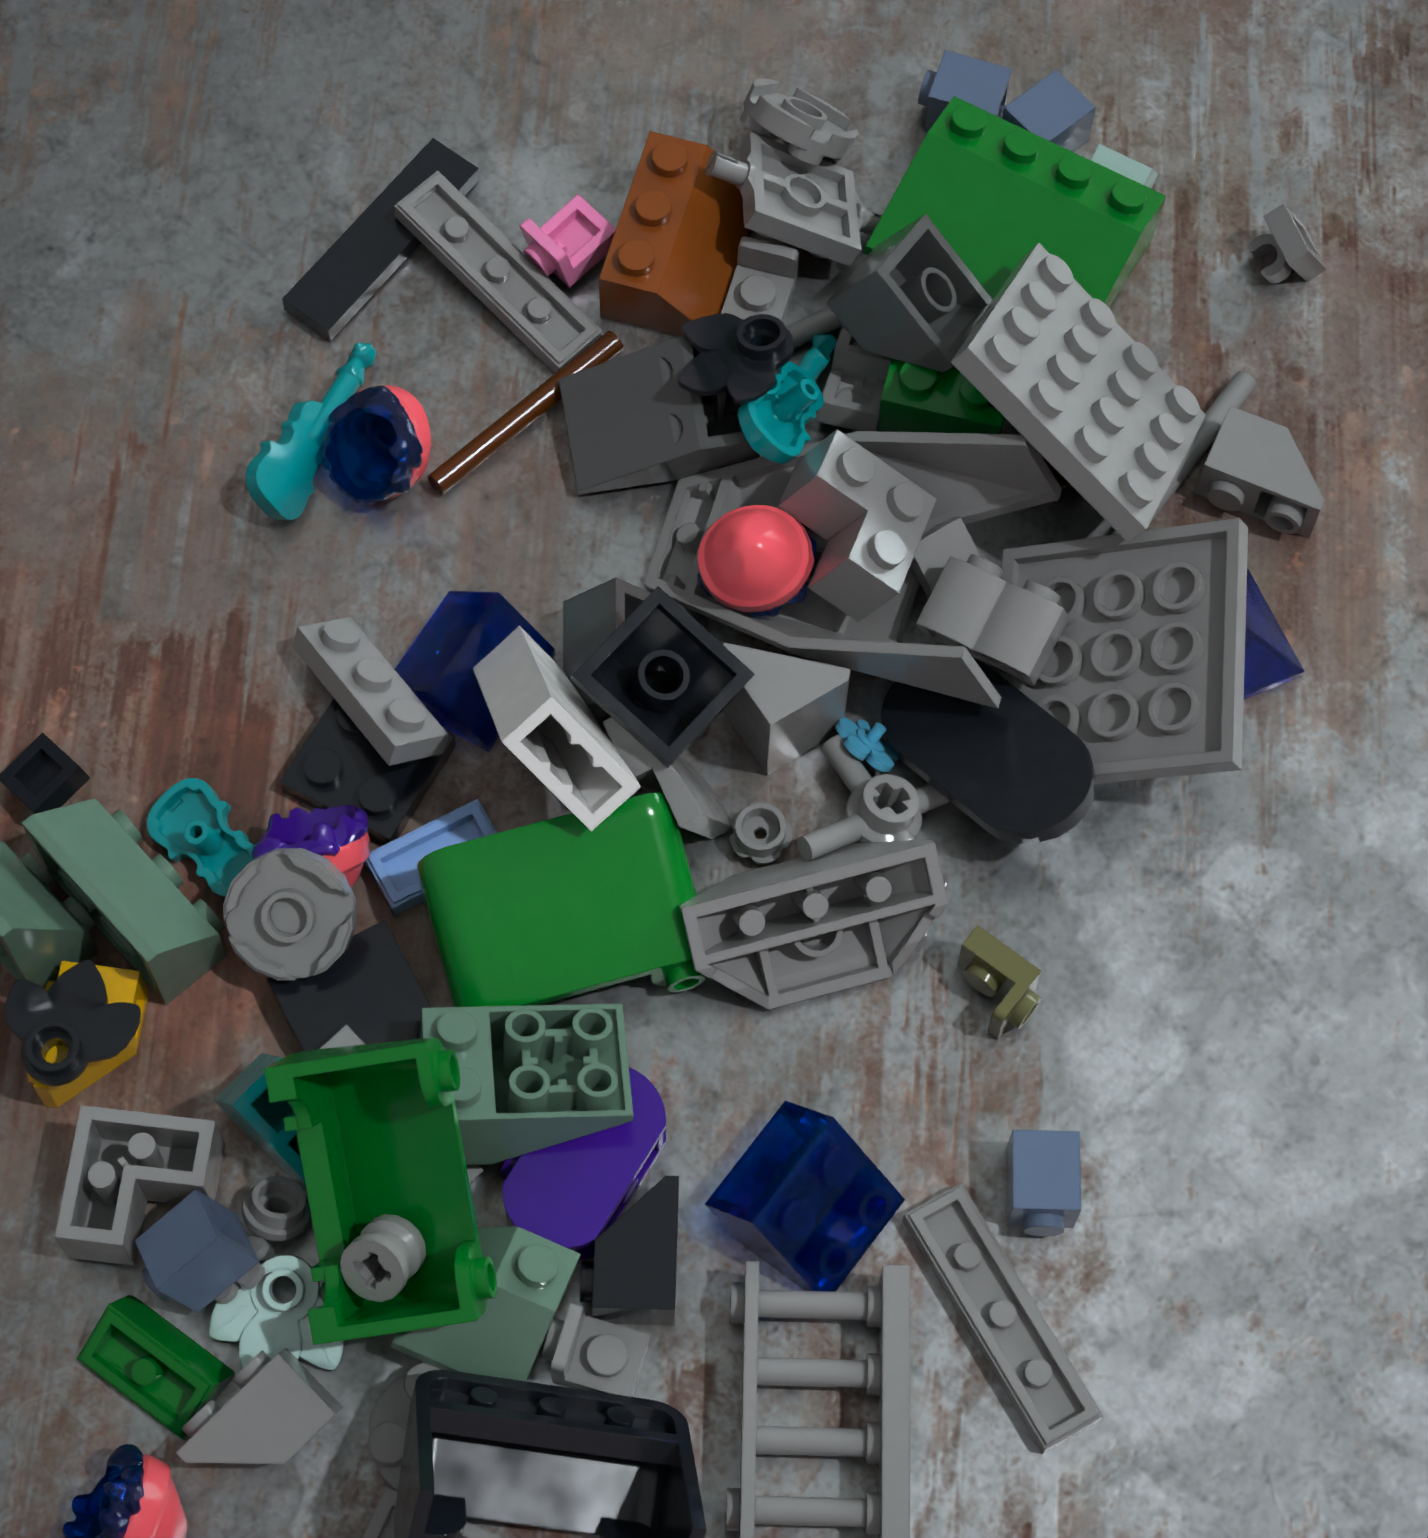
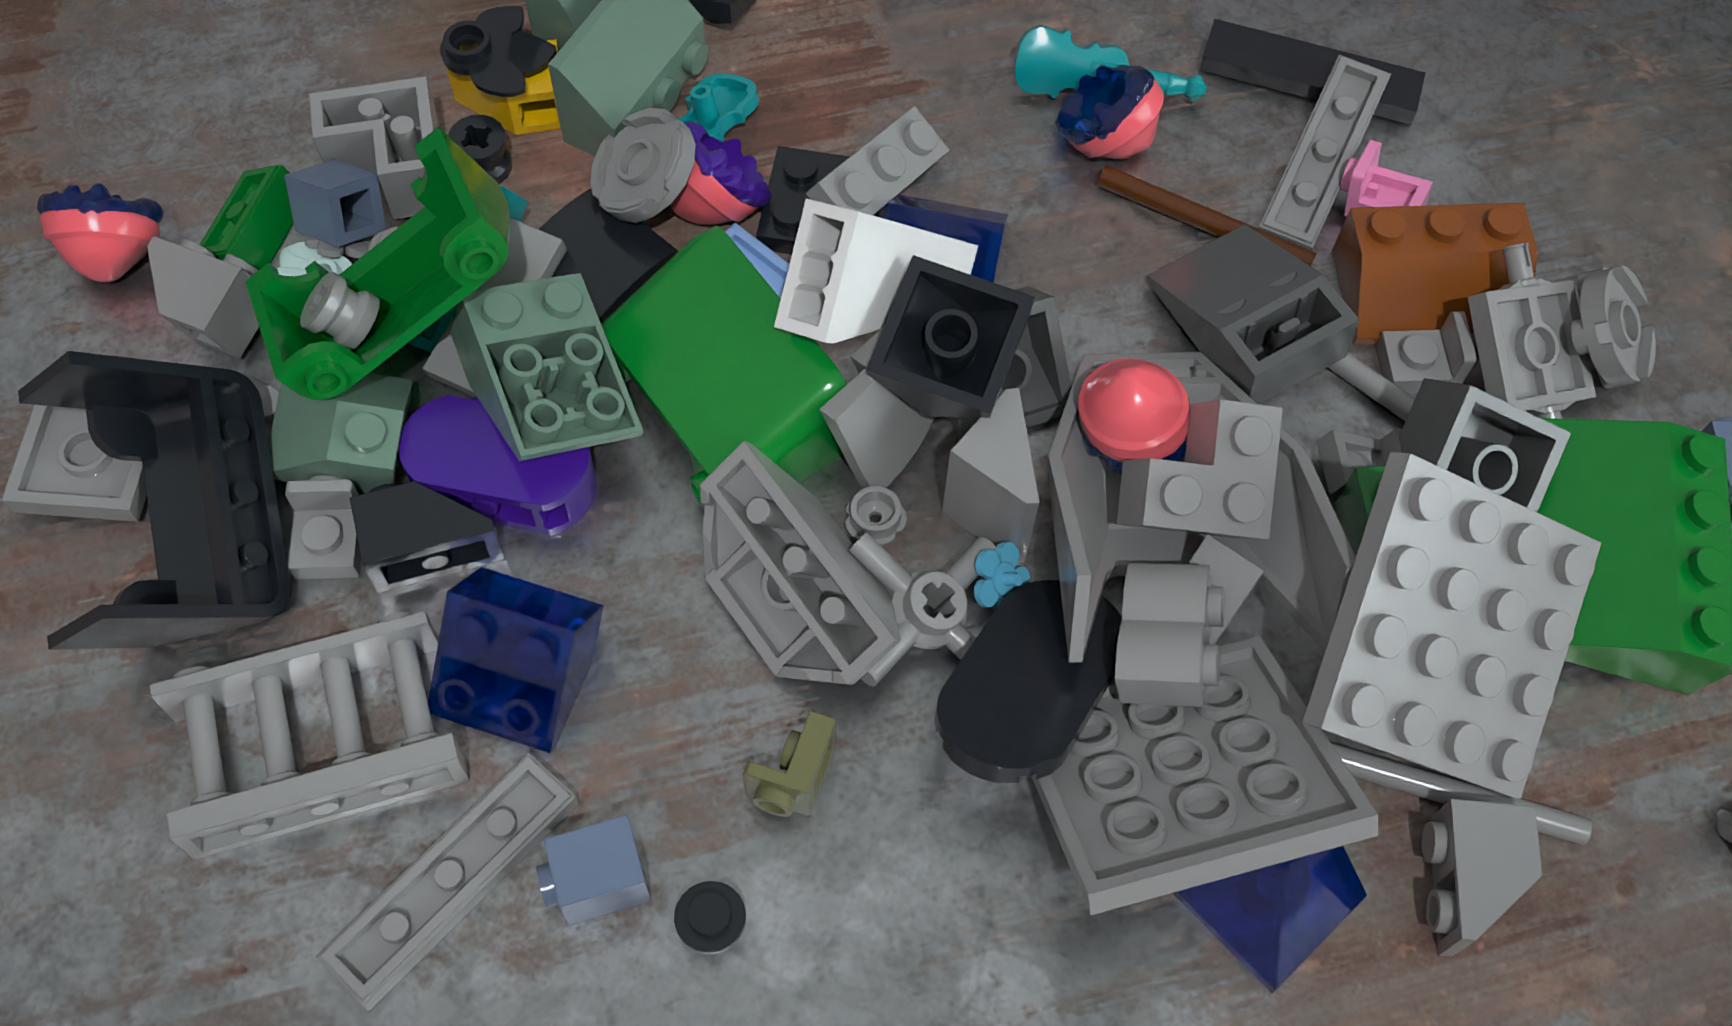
camera: 70 degrees right, 5 degrees down
black plate [678,313,794,404] -> none
teal piece [738,334,837,464] -> none
none -> black wheel [448,115,512,184]
none -> black plate [674,881,746,955]

